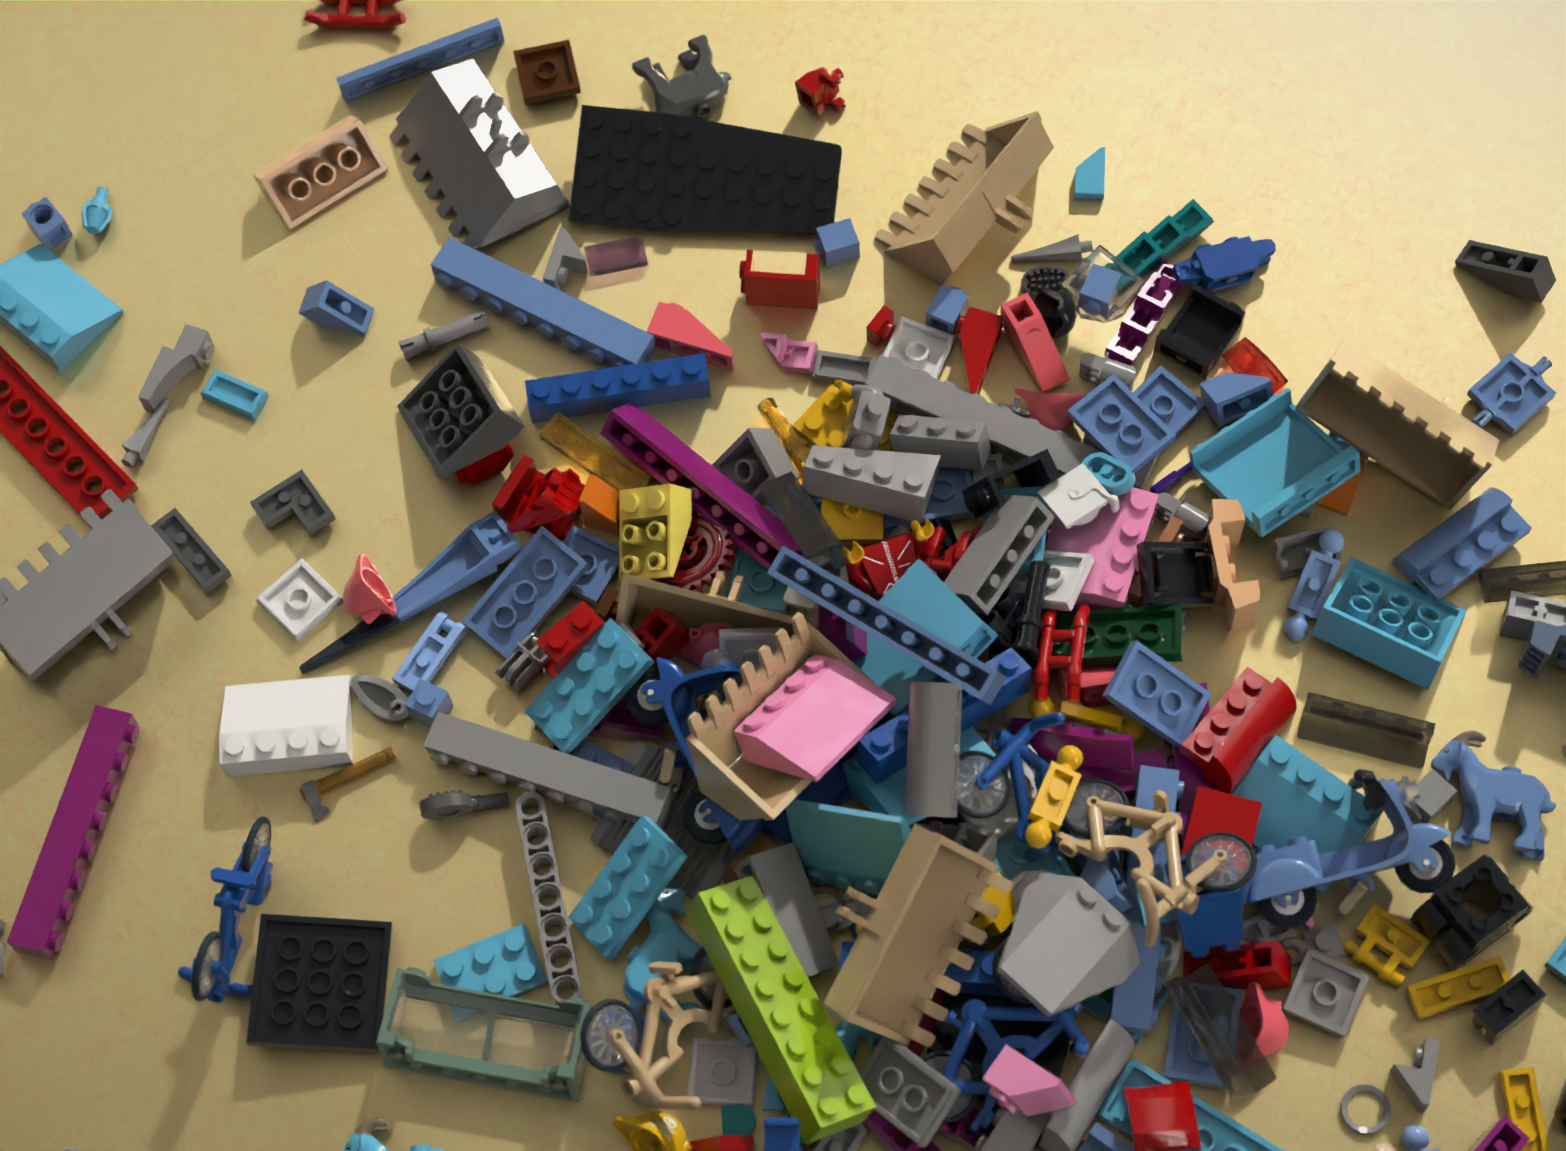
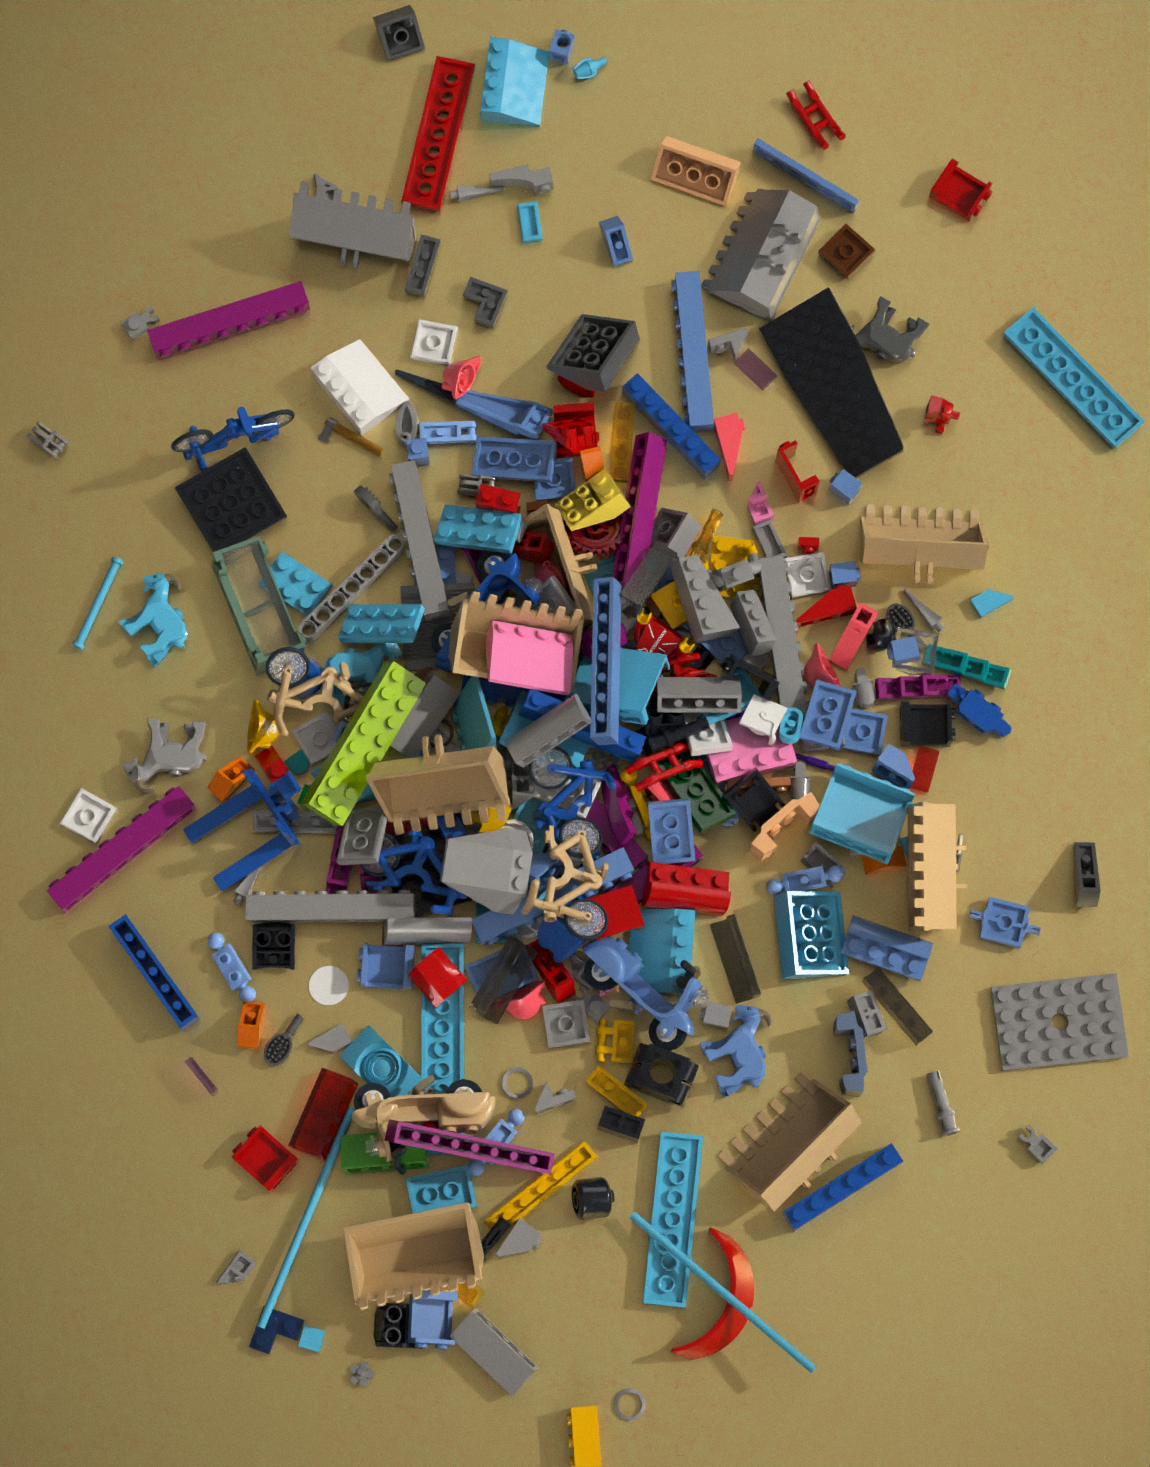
camera: 50 degrees right, 10 degrees up
light grey pin [399,309,489,359] -> none
bright pink slope [982,1045,1077,1117] -> none
light grey plant [997,398,1031,416] -> none
yellow plate [1025,745,1083,849] -> none

